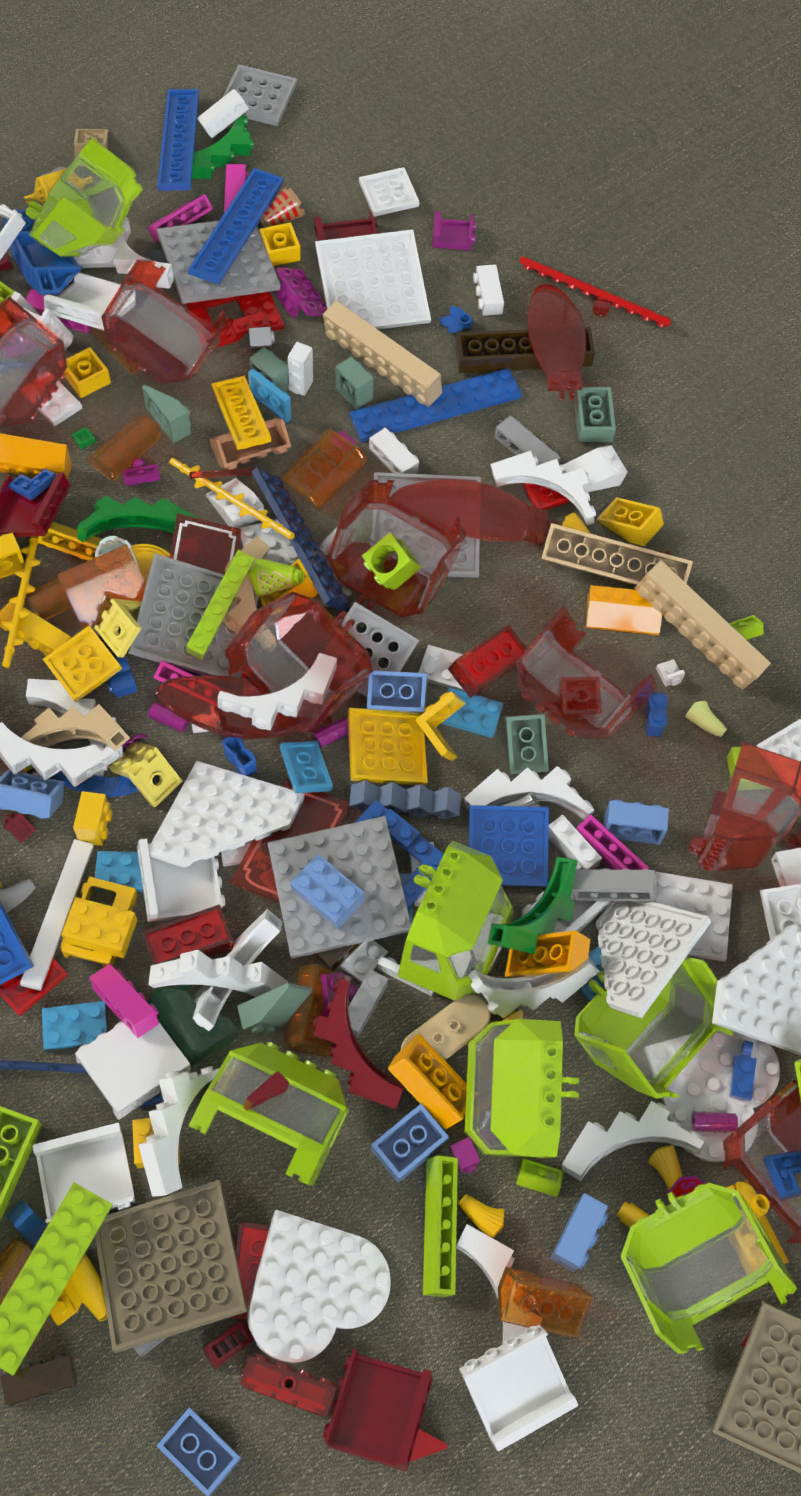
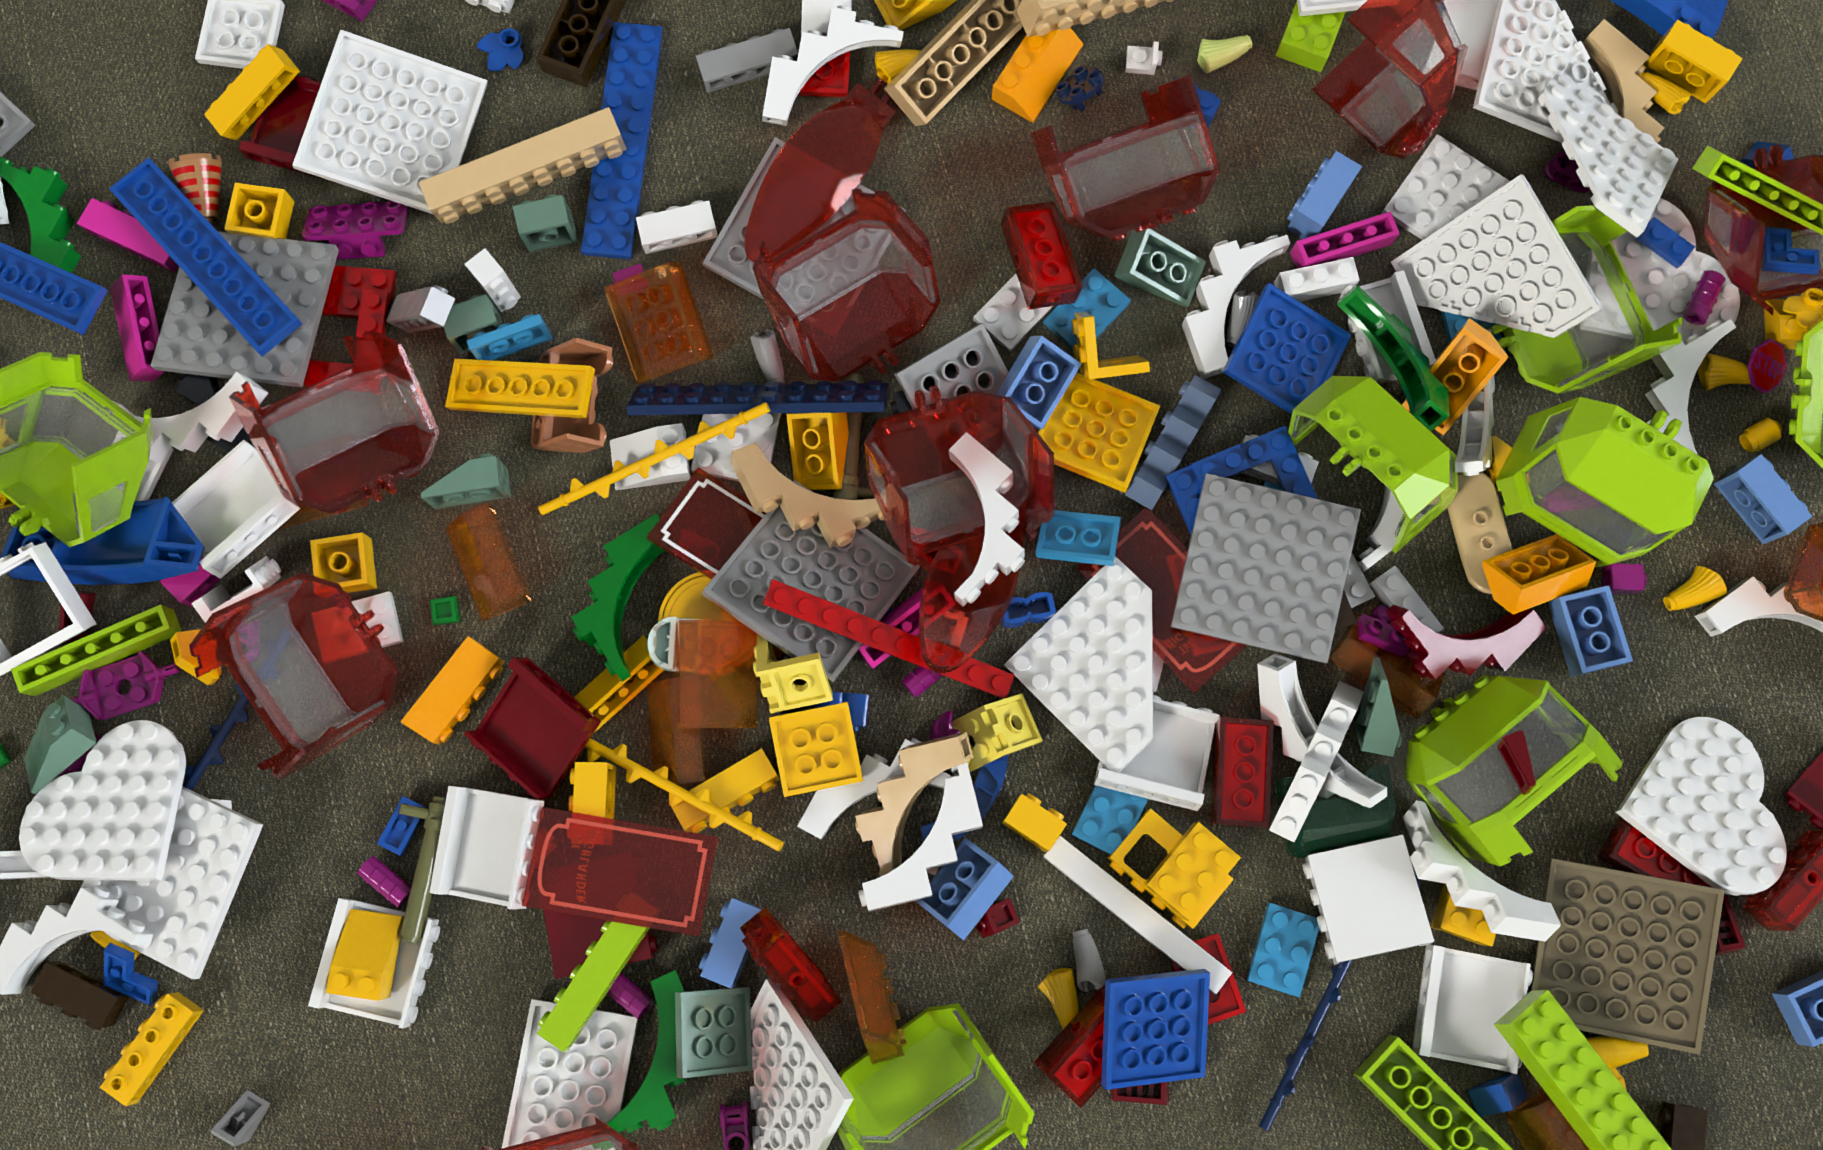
camera: 60 degrees left, 15 degrees up
blue tile [9,469,56,501] -> none
dark pink brick [89,964,159,1038] -> none
magenta plate [122,458,160,486] -> none
lime brick [185,550,255,661] -> none
clear red bar [189,468,255,479] -> none
lime cone [249,559,304,596] -> none
medium blue brick [290,854,365,929] -> none
lime brick [362,532,422,590] -> none
lime brick [423,1155,458,1297] -> none
clear red slope [559,676,602,715] -> none
light grey brick [572,868,658,902] -> none
none -> yellow brick [204,44,300,141]
none -> red plate [762,579,1015,699]
none -> dark blue plate [1055,65,1104,112]

